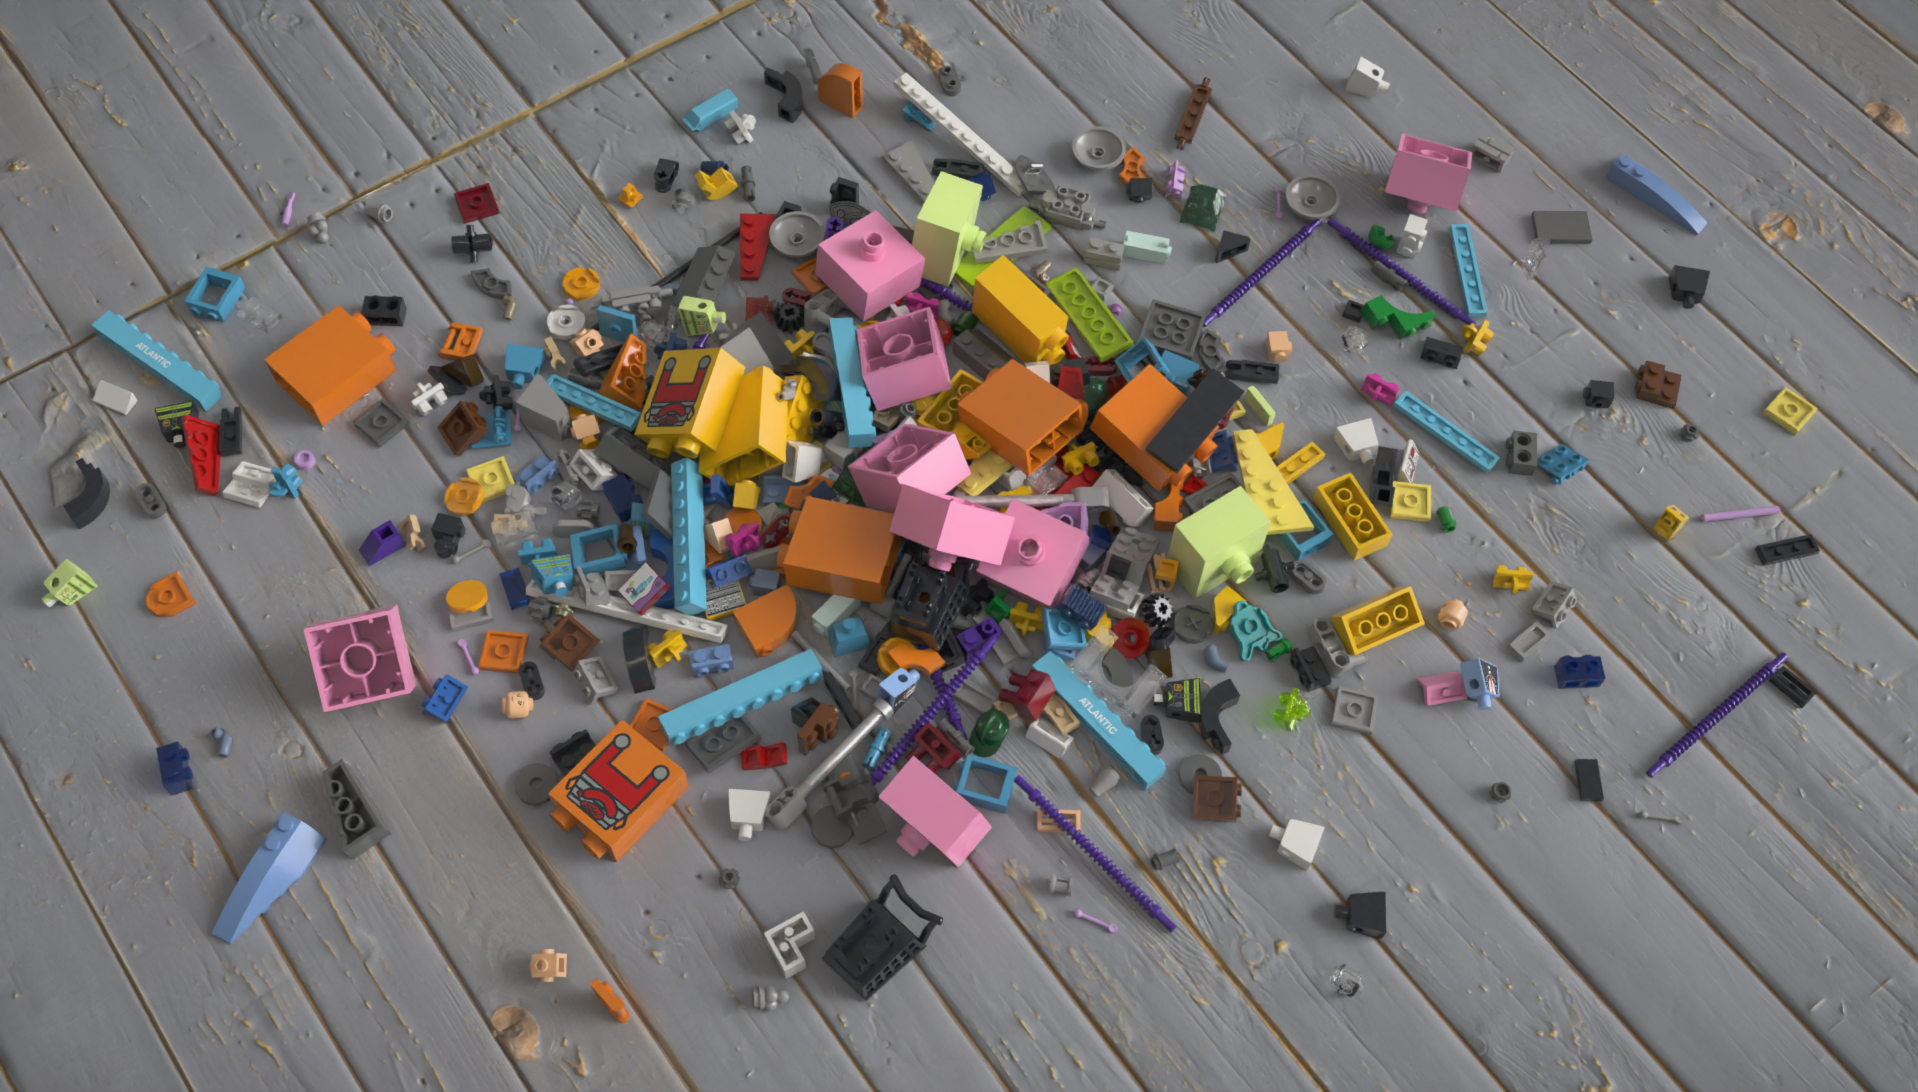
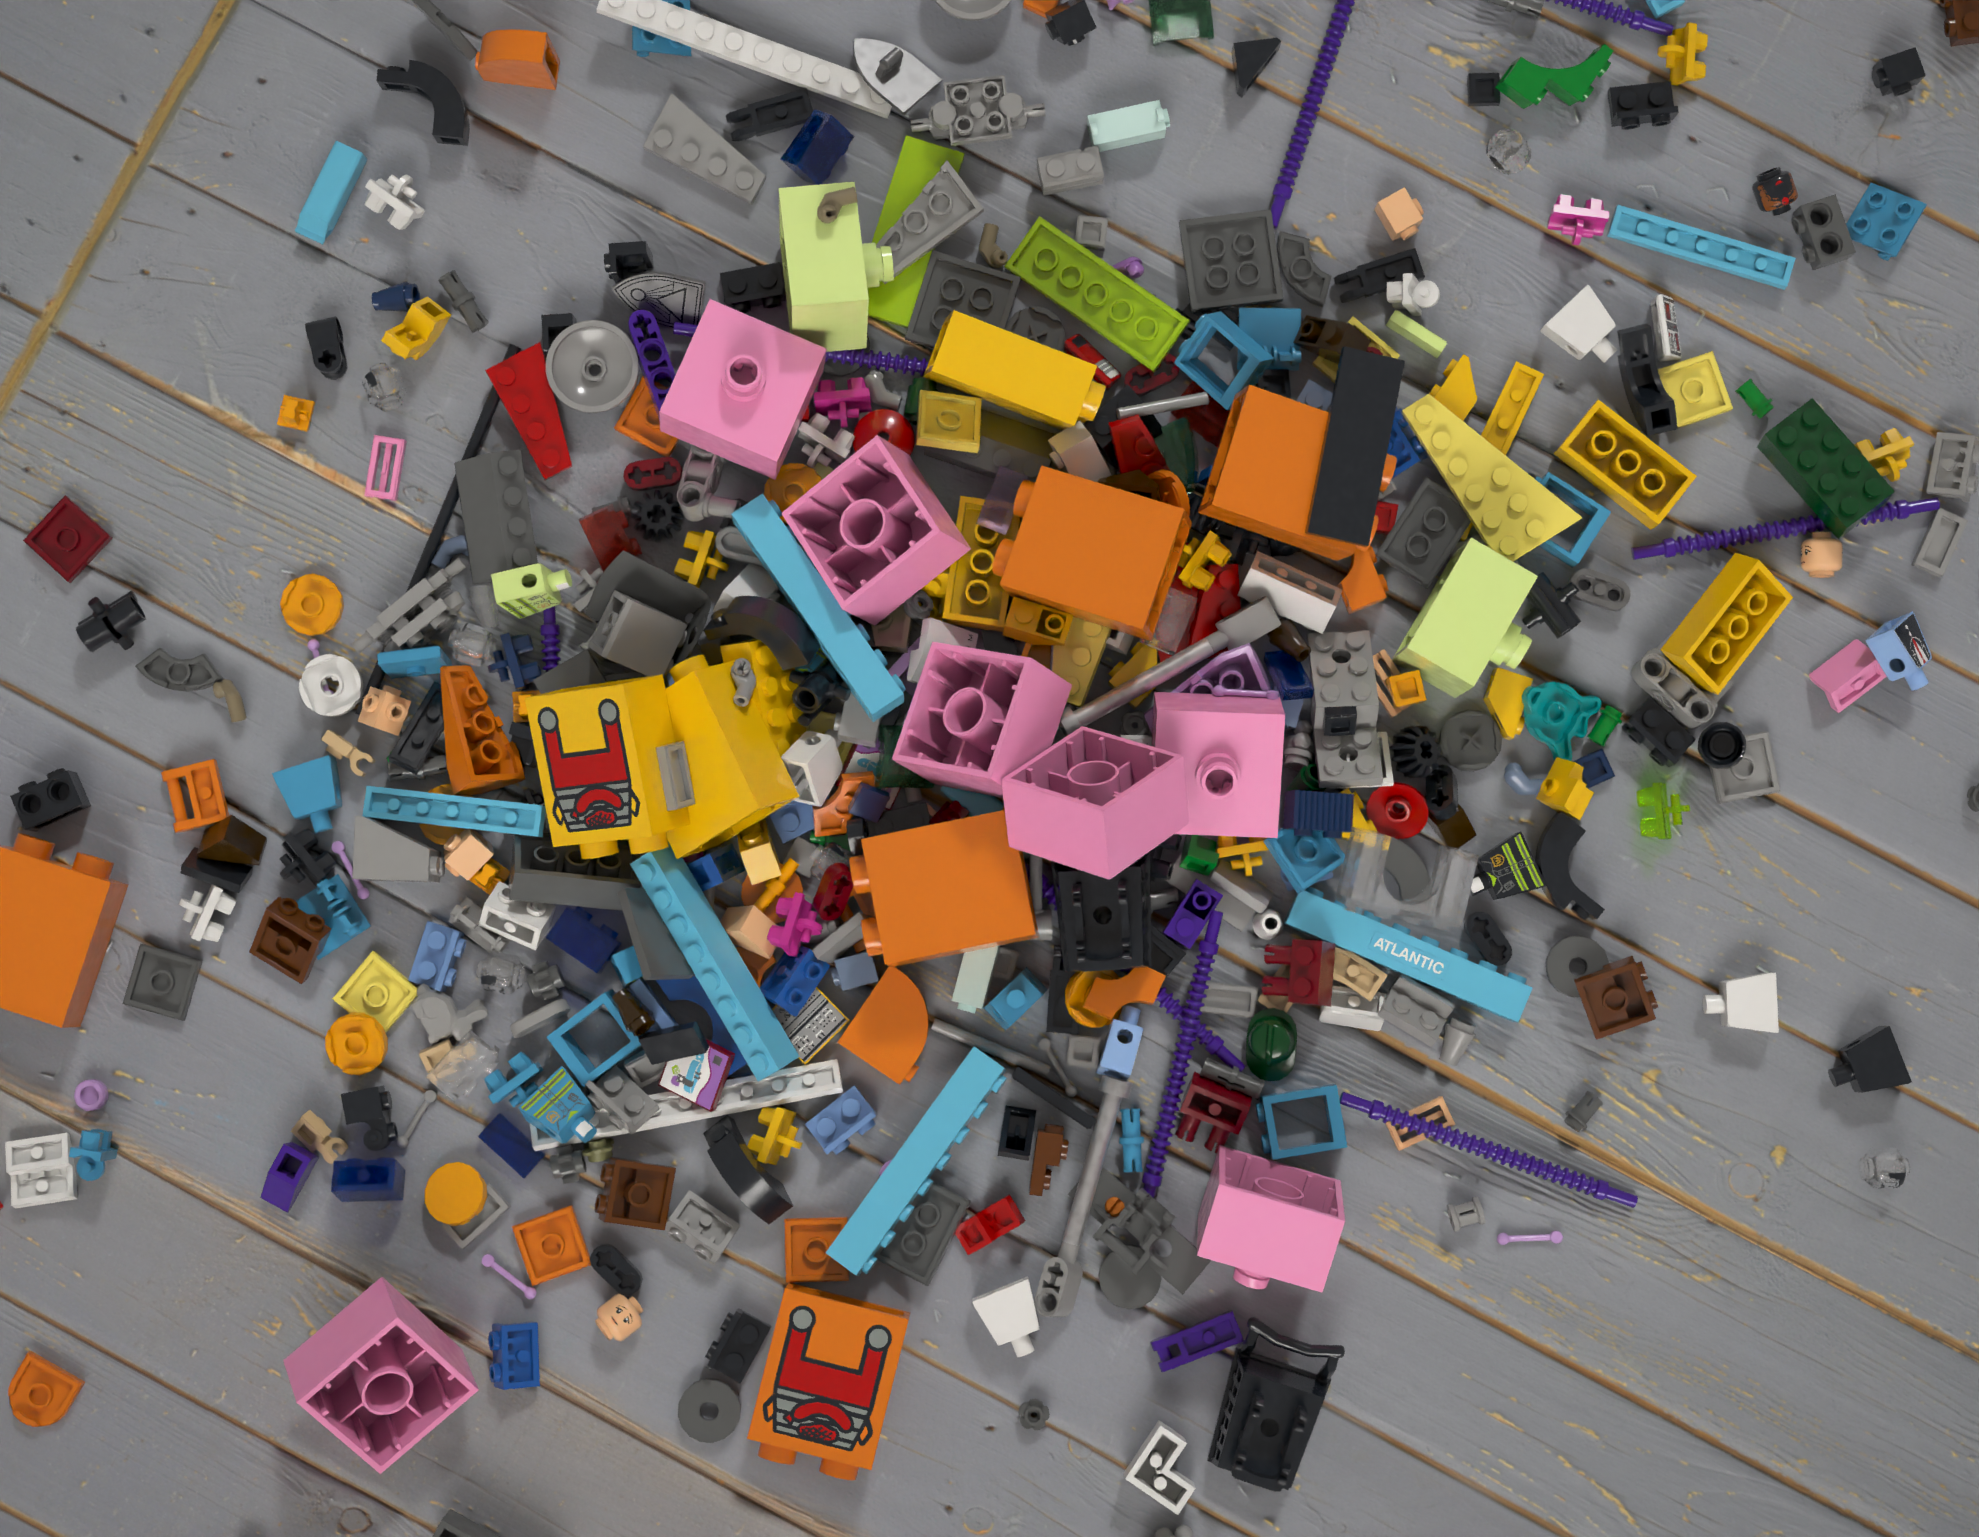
camera: 20 degrees left, 25 degrees up
none -> clear blue brick [331,1157,406,1202]
none -> bright pink tile [364,435,407,501]
none -> black tile [639,1021,709,1065]
none -> light grey tile [656,741,695,811]
none -> light orange bar [754,858,799,913]
none -> dark tan arm [817,187,858,223]
none -> light yellow tile [916,390,982,453]
none -> slope [976,465,1030,535]
none -> light grey bar [1116,392,1209,420]
none -> dark purple plate [1150,1310,1244,1372]
none -> white cone [1253,909,1284,940]
none -> light grey bracket [1378,974,1455,1047]
none -> white hips [1387,273,1440,316]
none -> yellow brick [1536,757,1594,820]
none -> dark blue tile [1572,748,1615,789]
none -> dark purple hose [1631,497,1940,560]
none -> black hair [1698,722,1746,769]
none -> black head [1752,167,1798,216]
none -> dark green brick [1757,398,1895,540]

